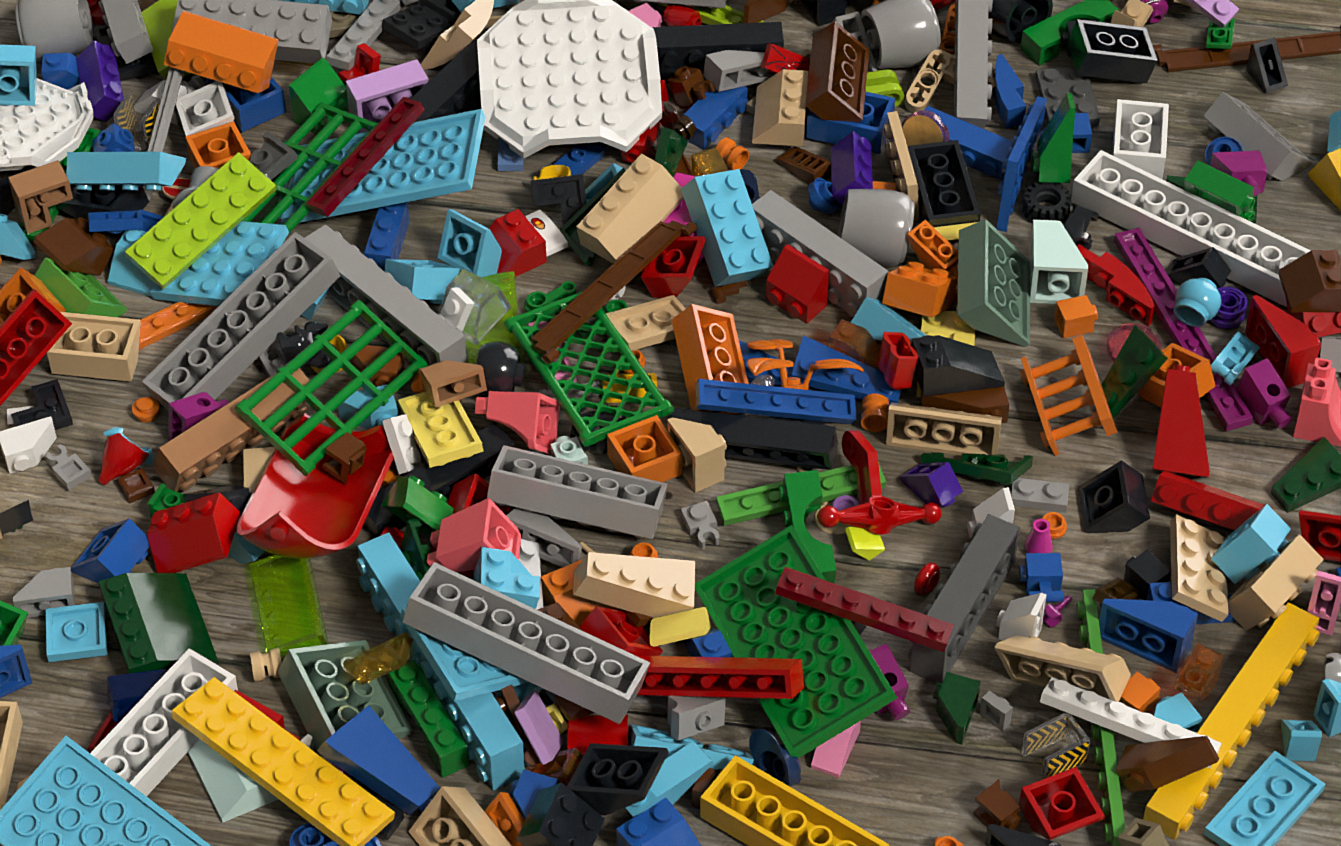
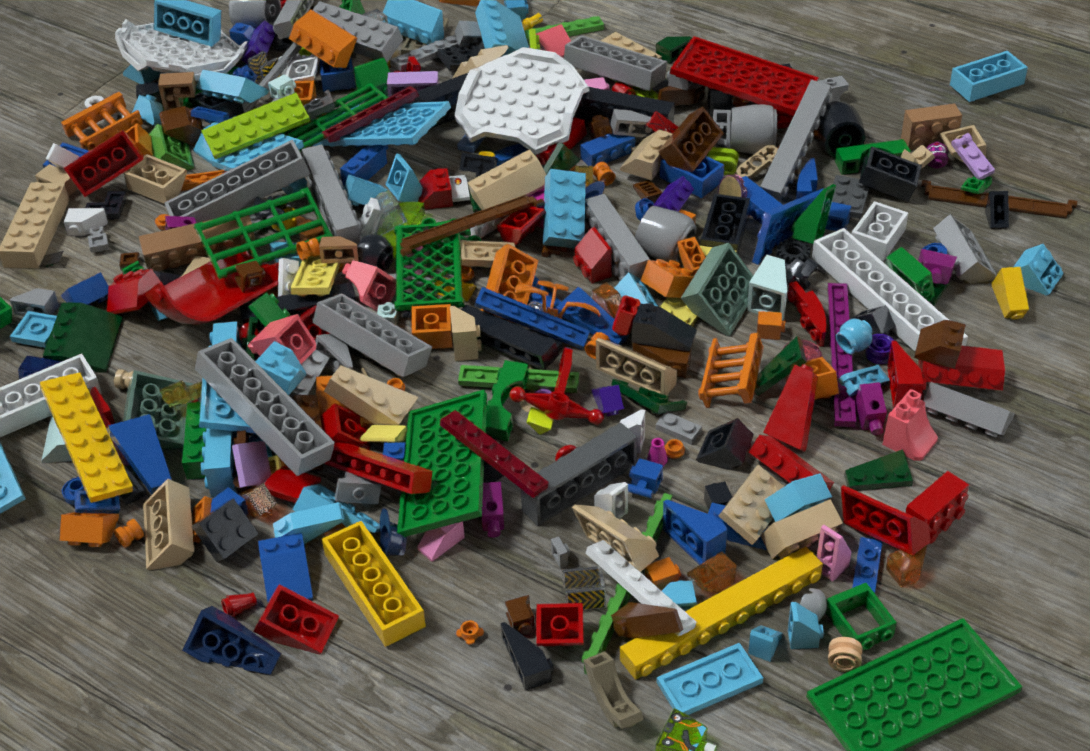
camera: 25 degrees right, 5 degrees down
red hat [98,427,153,485] -> none
clear neon green slope [249,555,329,657] -> none
black slope [567,743,669,816] -> none
dark brown plate [659,101,697,141] -> none
light grey plate [681,501,719,550] -> none
tan plate [884,111,919,221] -> none
dark green slope [933,672,981,745] -> none
magenta hand [1043,595,1072,627] -> none
dark brown plate [1092,577,1142,607] -> none
none -> light aqua brick [268,74,296,99]
none -> orange wheel [296,238,320,260]

